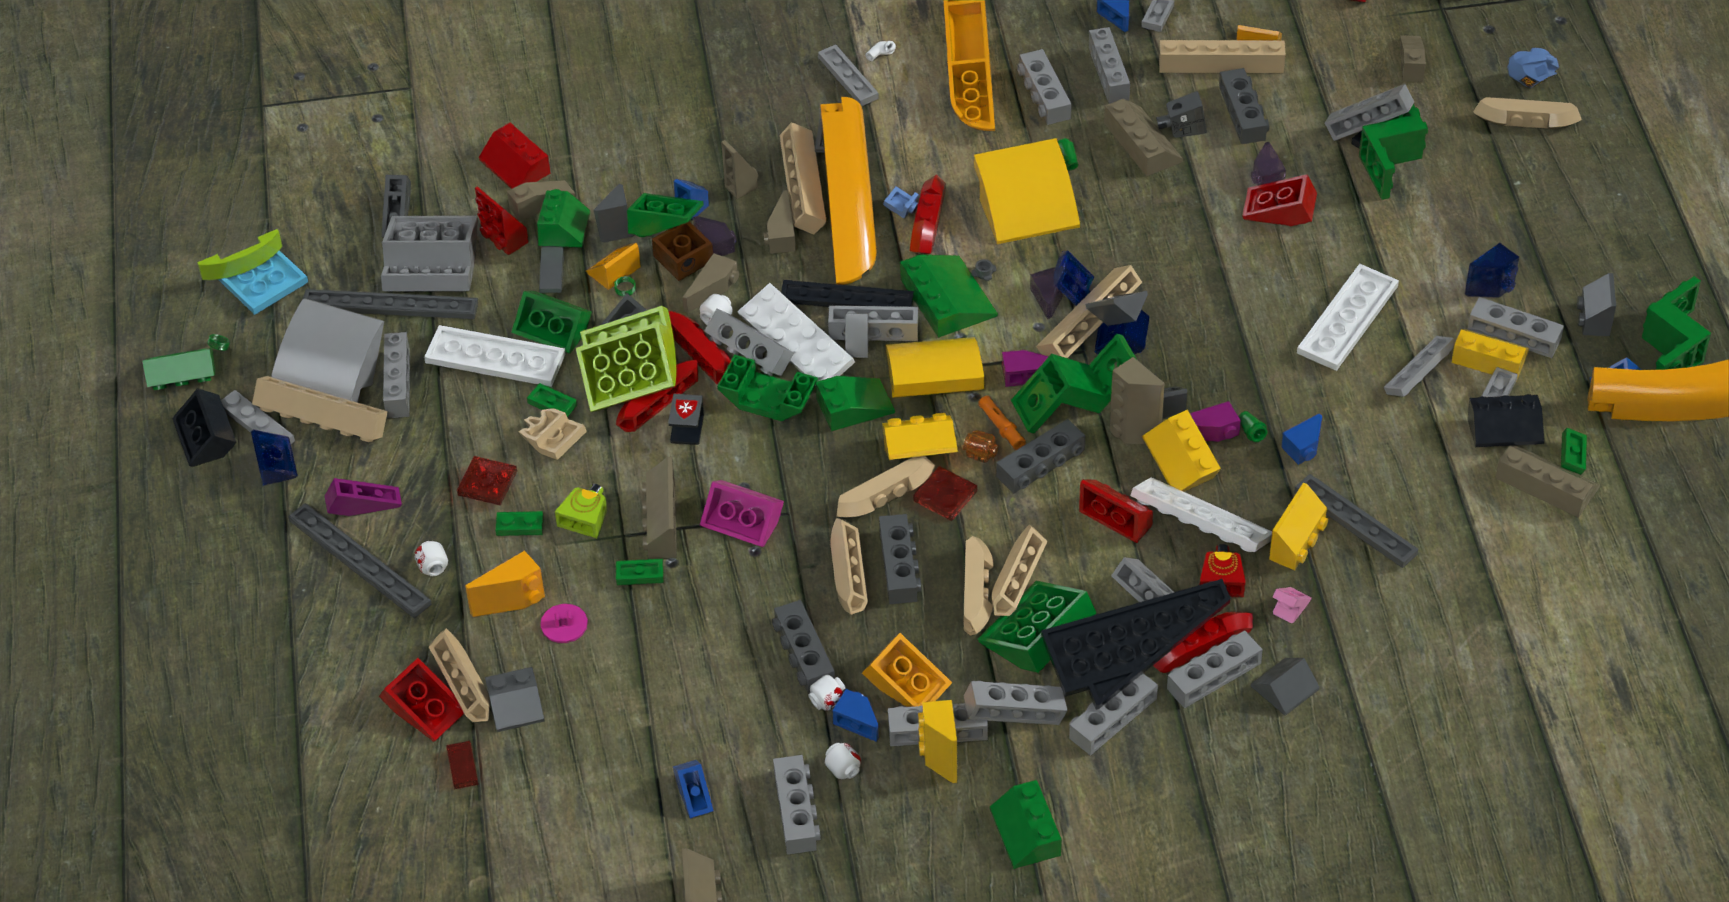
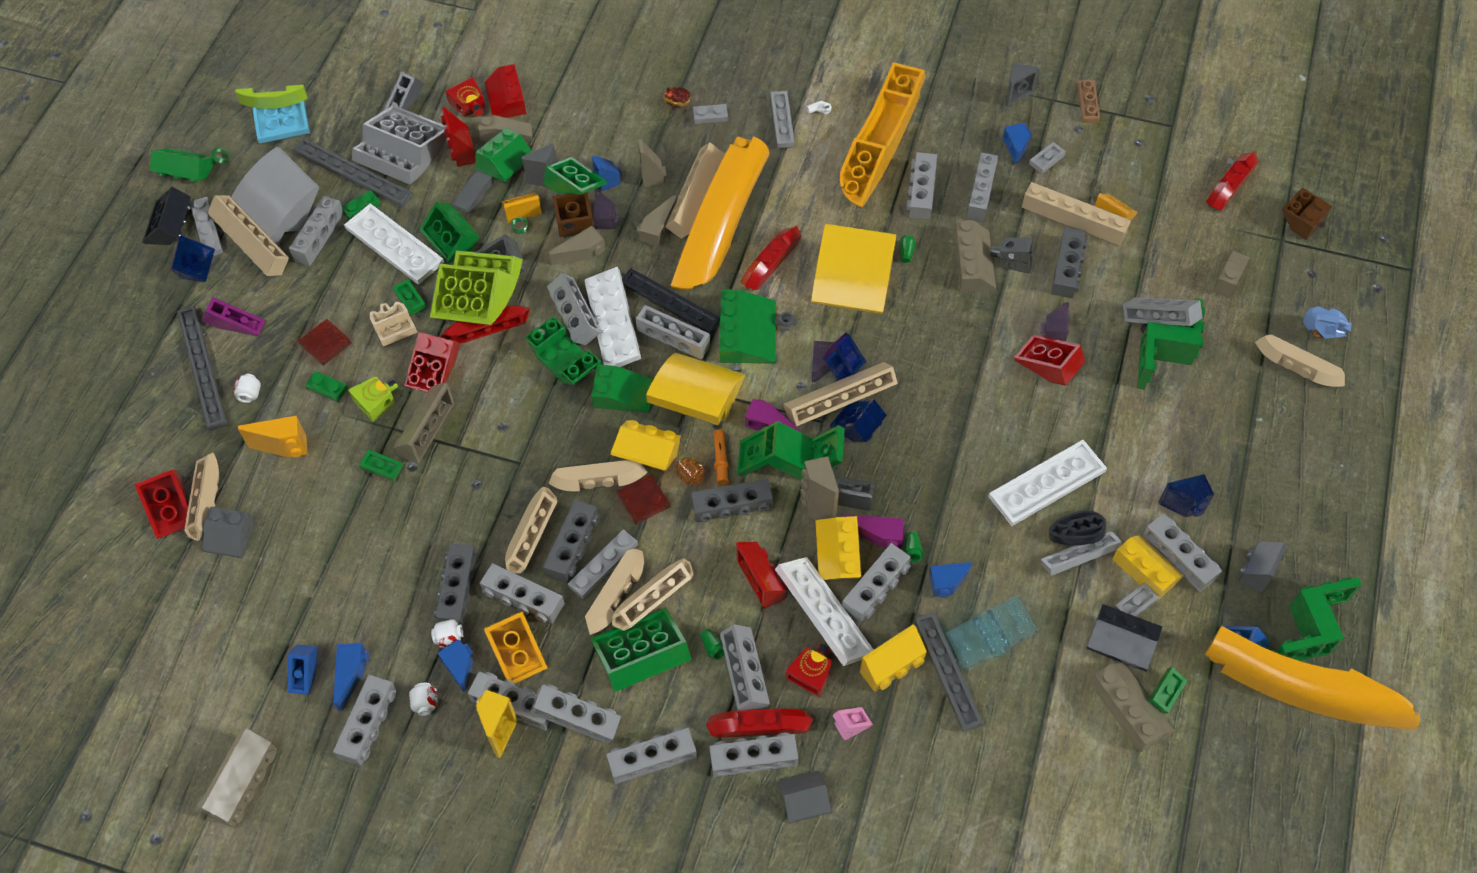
camera: 25 degrees right, 10 degrees up
clear red tile [446,741,479,790] -> none
dark pink piece [540,604,588,643] -> none
red brick [668,311,731,384] -> none
piece [668,394,704,445] -> none
white head [700,294,732,325] -> none
dark pink slope [700,480,784,547] -> none
light grey slope [845,313,868,358] -> none
medium blue bracket [883,186,919,218] -> none
green slope [989,780,1062,869] -> none
black wing [1041,579,1231,710] -> none
dark grey slope [1085,291,1148,326] -> none
none -> blue slope [333,643,369,711]
none -> green plate [342,190,381,220]
none -> red slope [404,332,461,392]
none -> red torso [445,77,485,116]
none -> light grey brick [480,563,564,624]
none -> light grey plate [568,530,638,599]
none -> clear red hair [663,87,690,108]
none -> light grey plate [693,104,728,124]
none -> green cone [700,629,725,660]
none -> light grey brick [842,543,911,623]
none -> clear light blue plate [945,595,1039,671]
none -> black piece [1049,510,1106,545]

